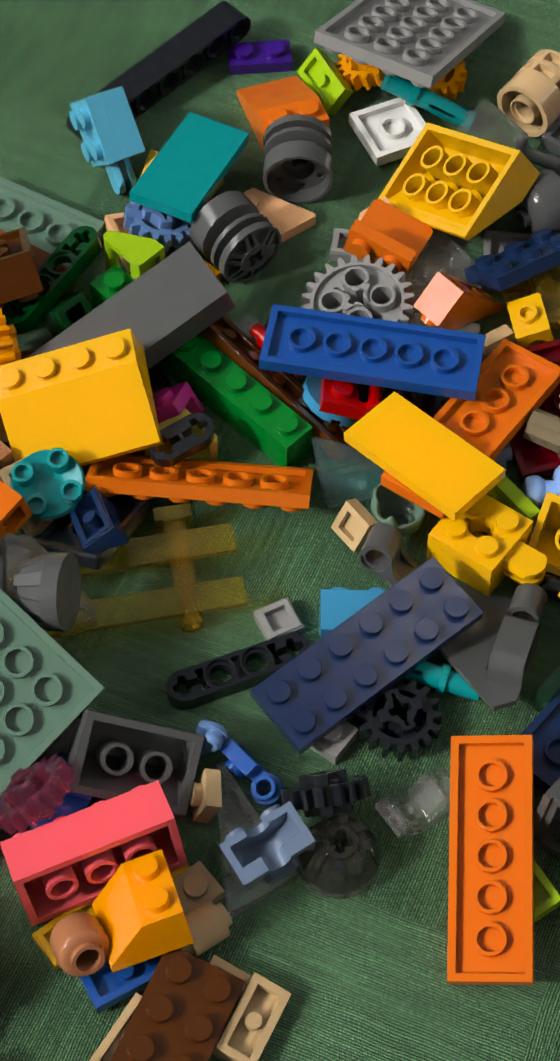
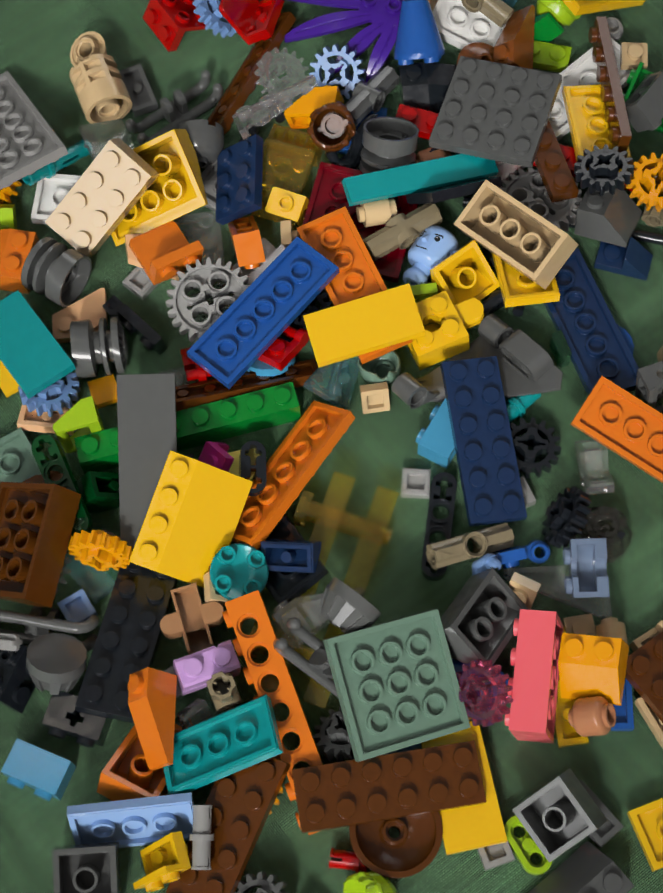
camera: 55 degrees left, 10 degrees up
none -> tan brick [45,138,159,257]
none -> black hinge [103,295,167,355]
none -> dark tan piece [426,522,515,569]

